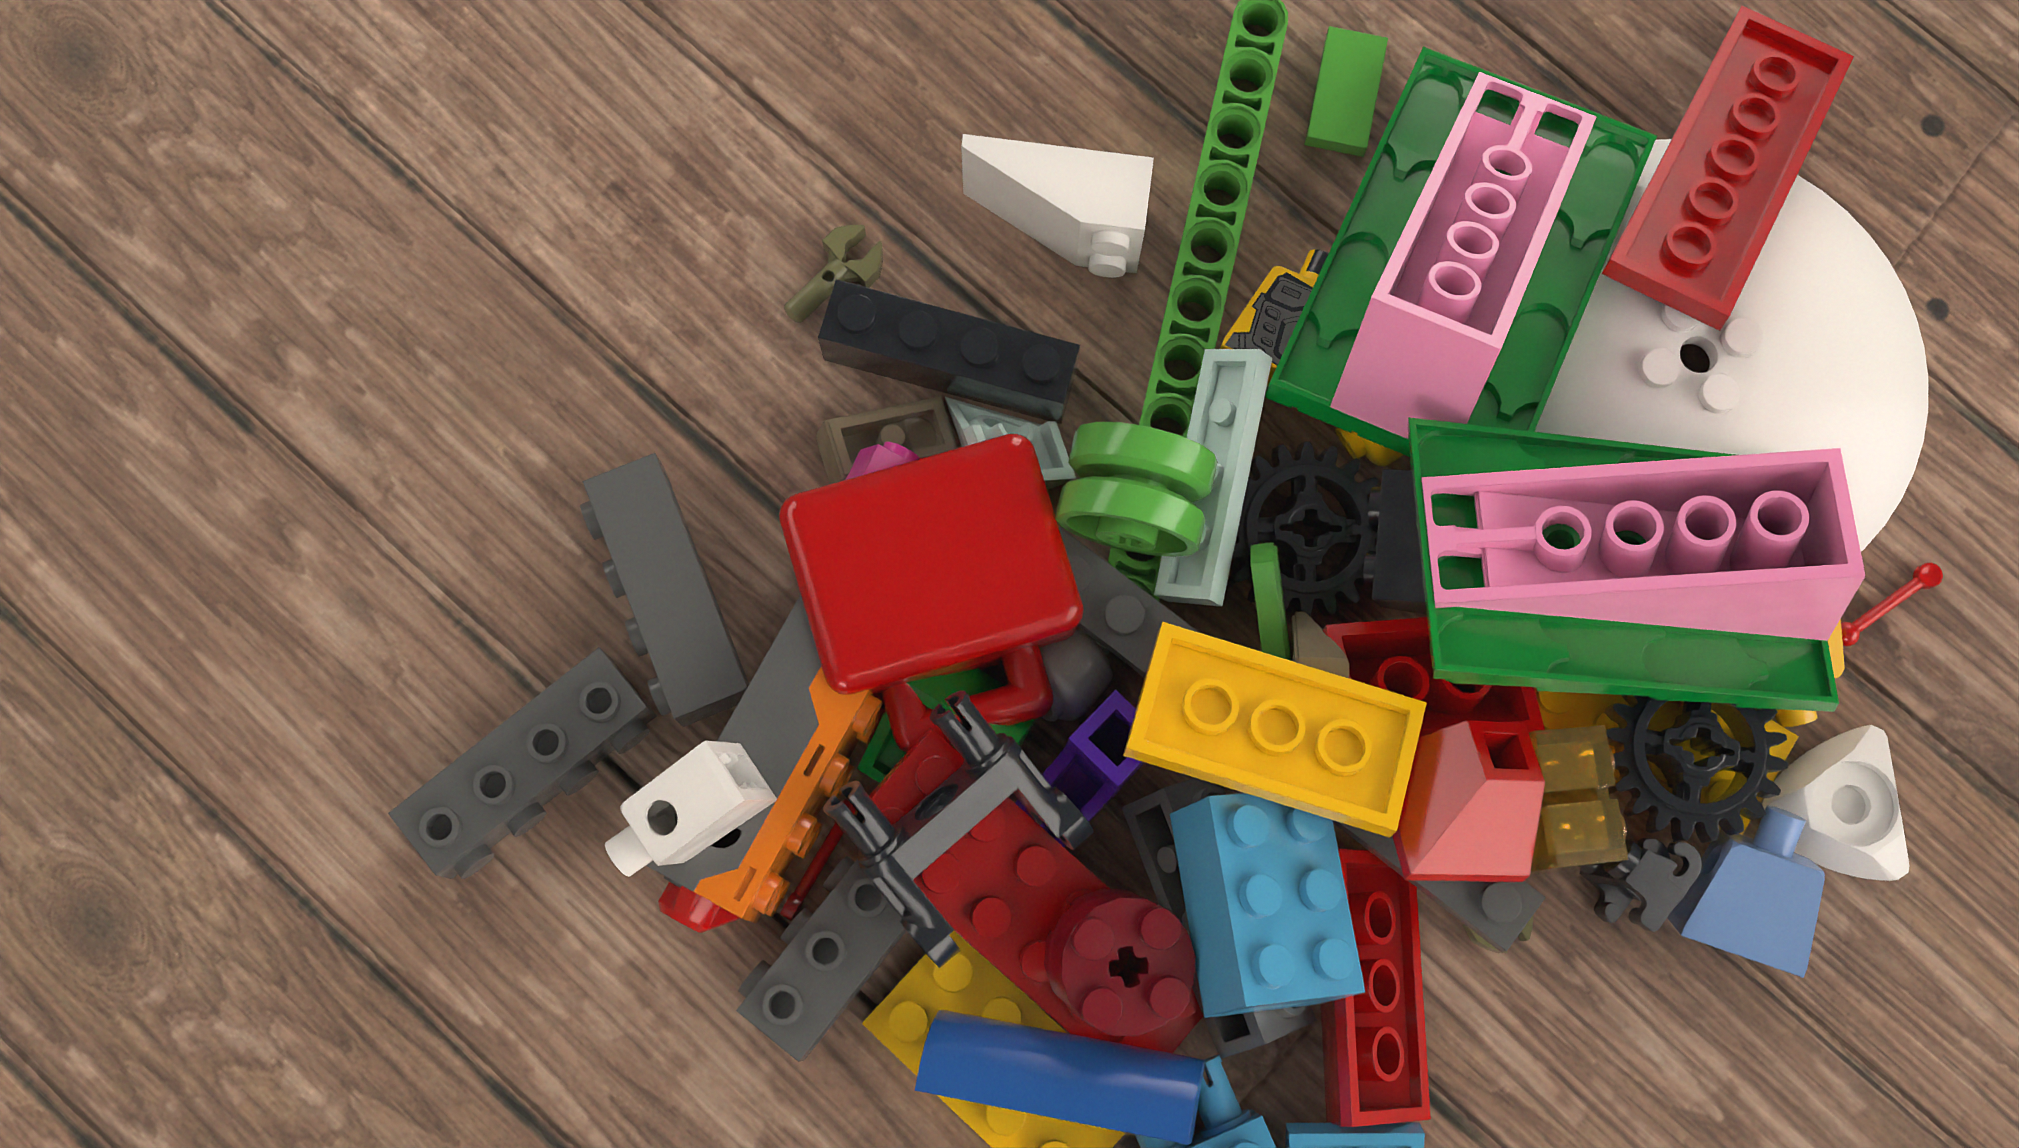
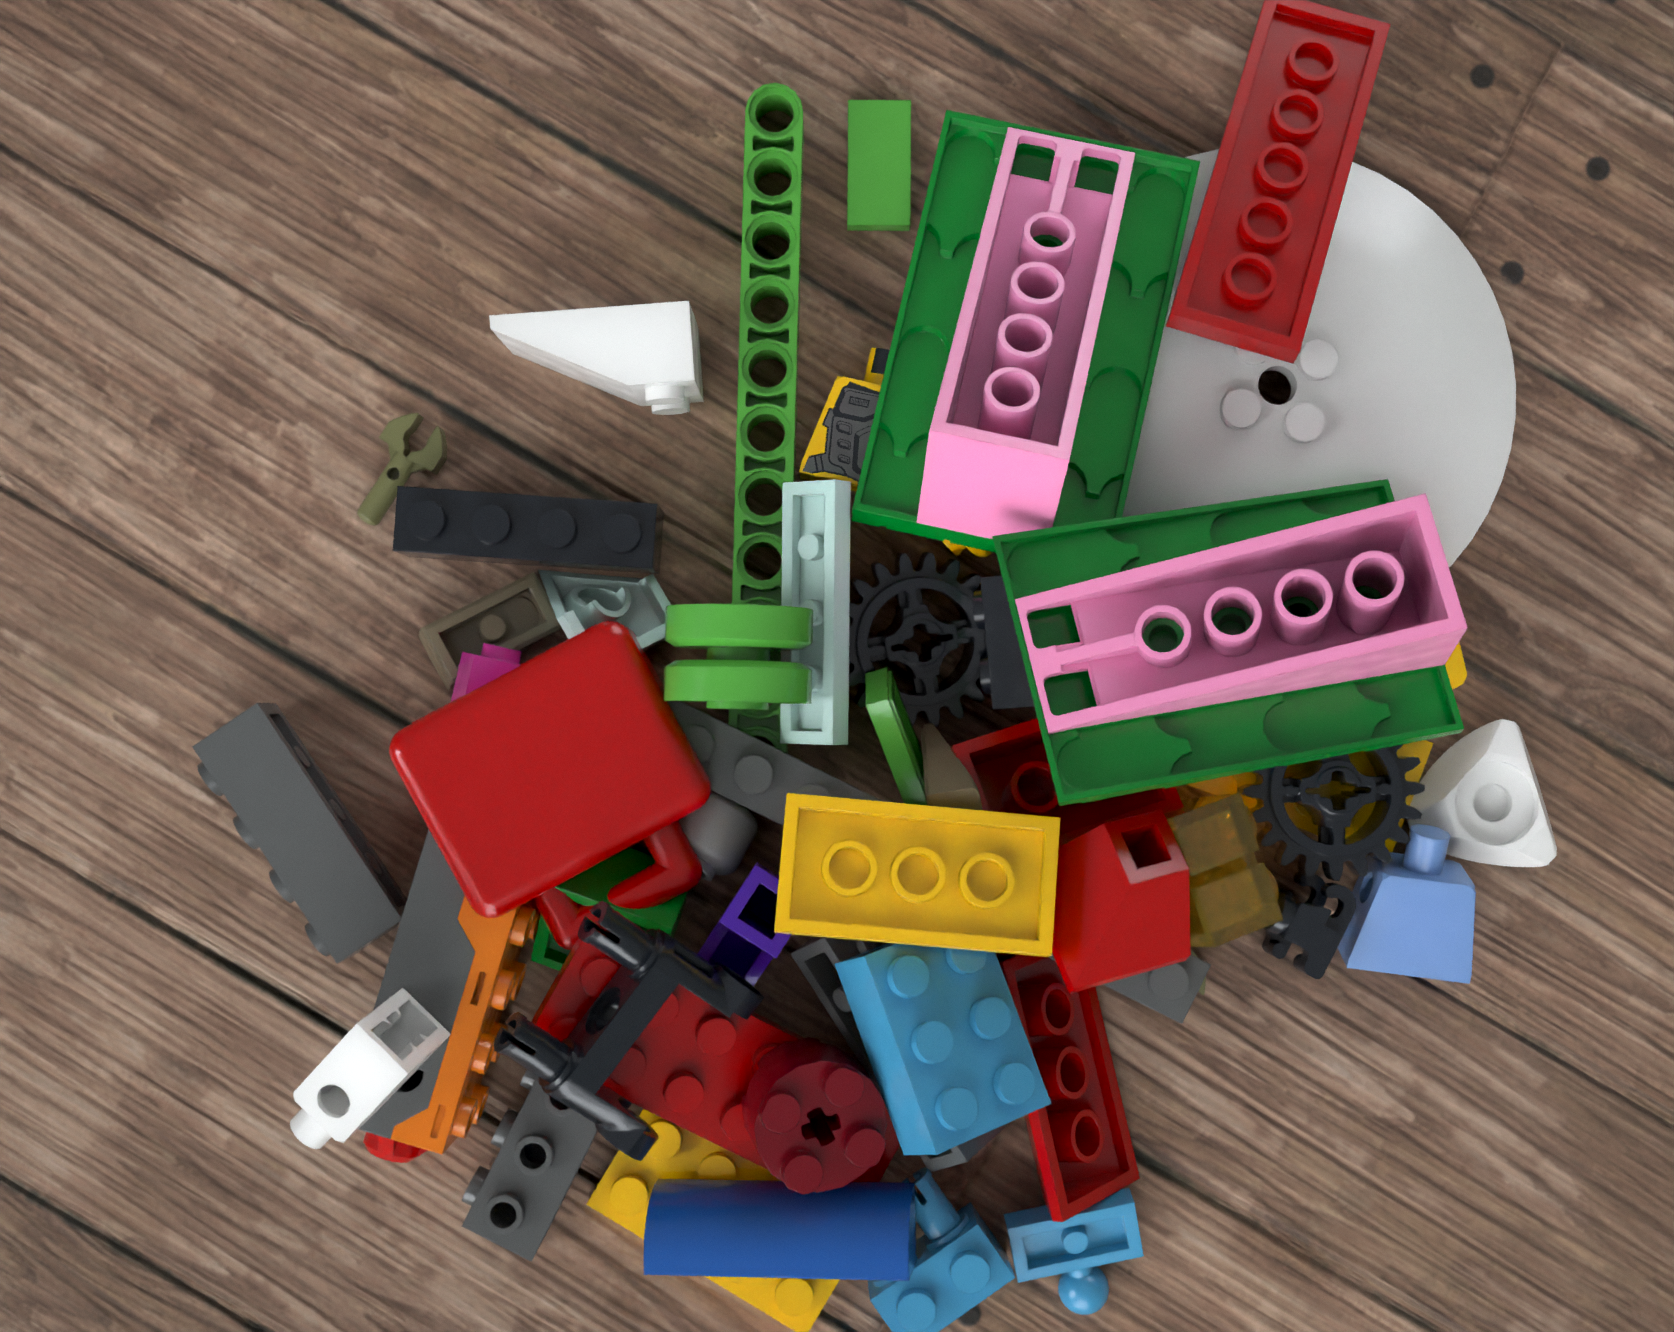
camera: 10 degrees left, 10 degrees up
dark grey brick [388,647,657,879] -> none
red hinge [780,798,856,921] -> none
red hinge [1841,563,1943,646] -> none

